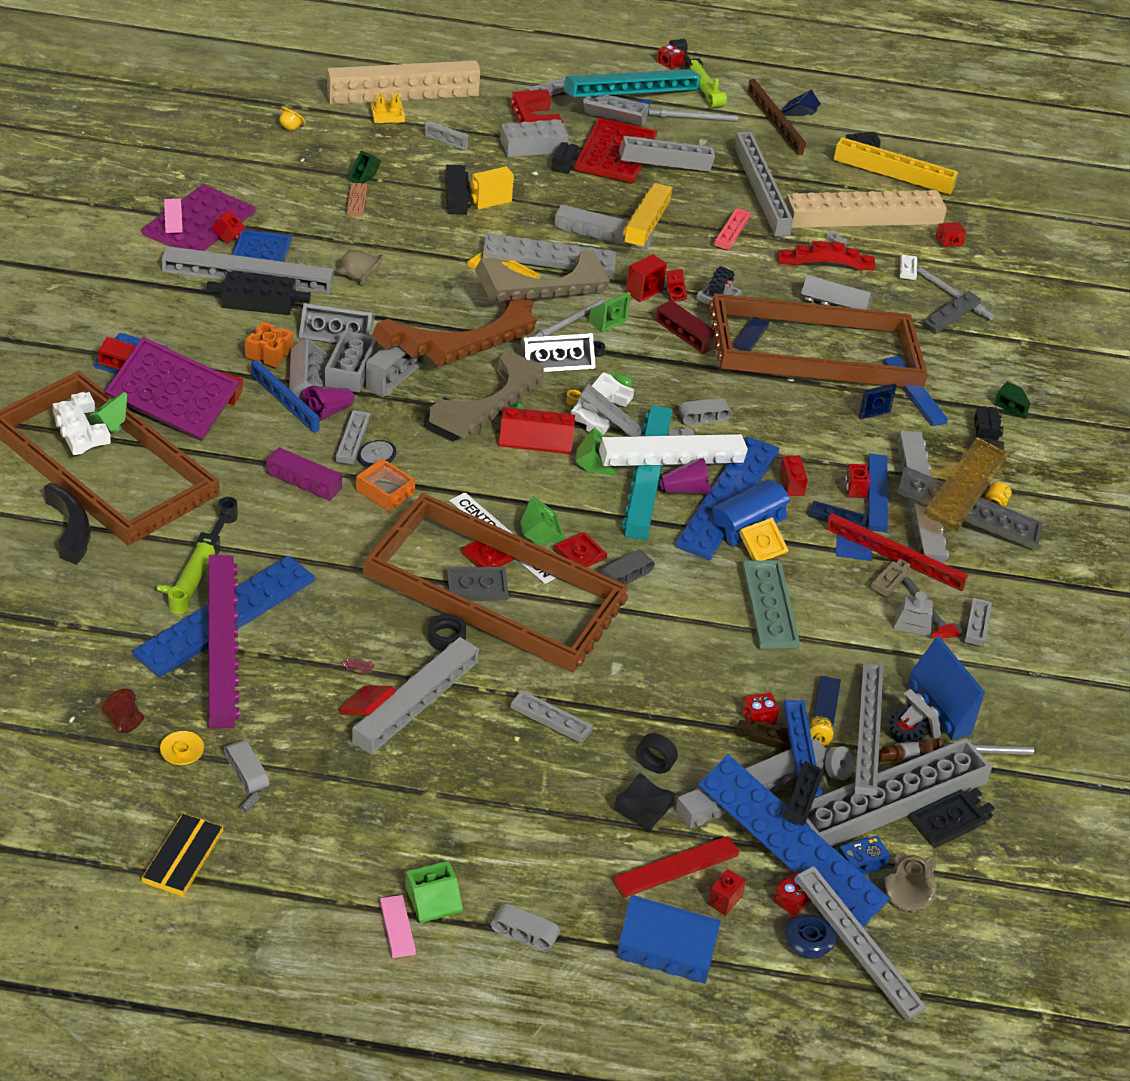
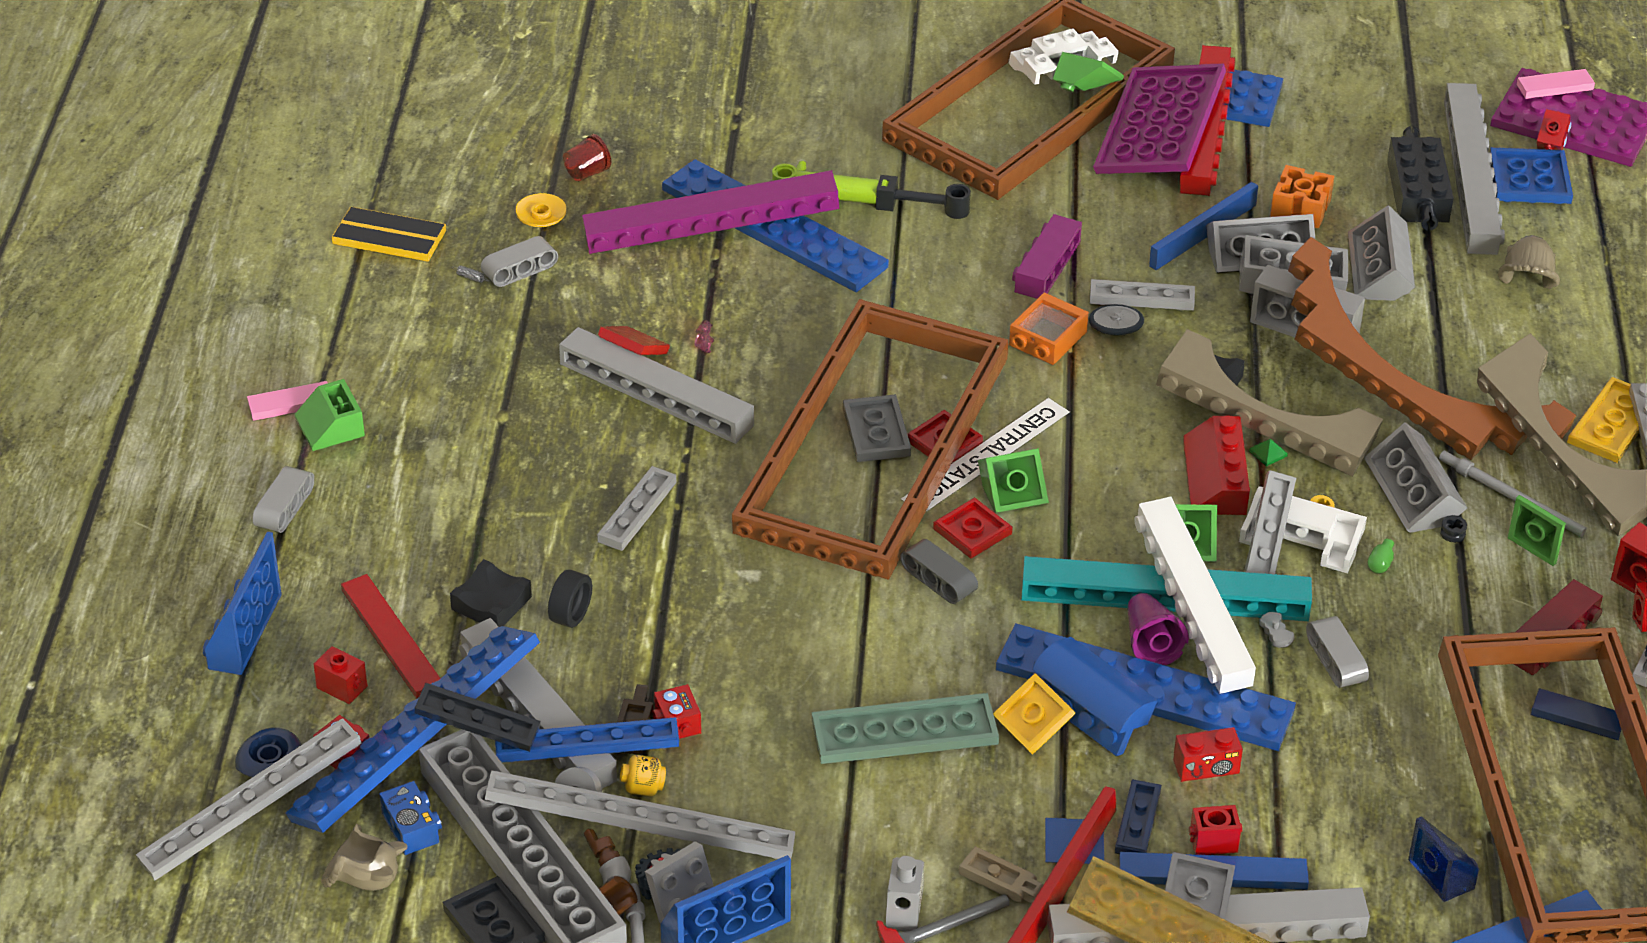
camera: 90 degrees right, 0 degrees up
black brick [44,483,91,565] -> none
magenta cone [302,386,355,422] -> none
black tyre [428,614,467,651] -> none
dark blue tile [814,675,841,726] -> none

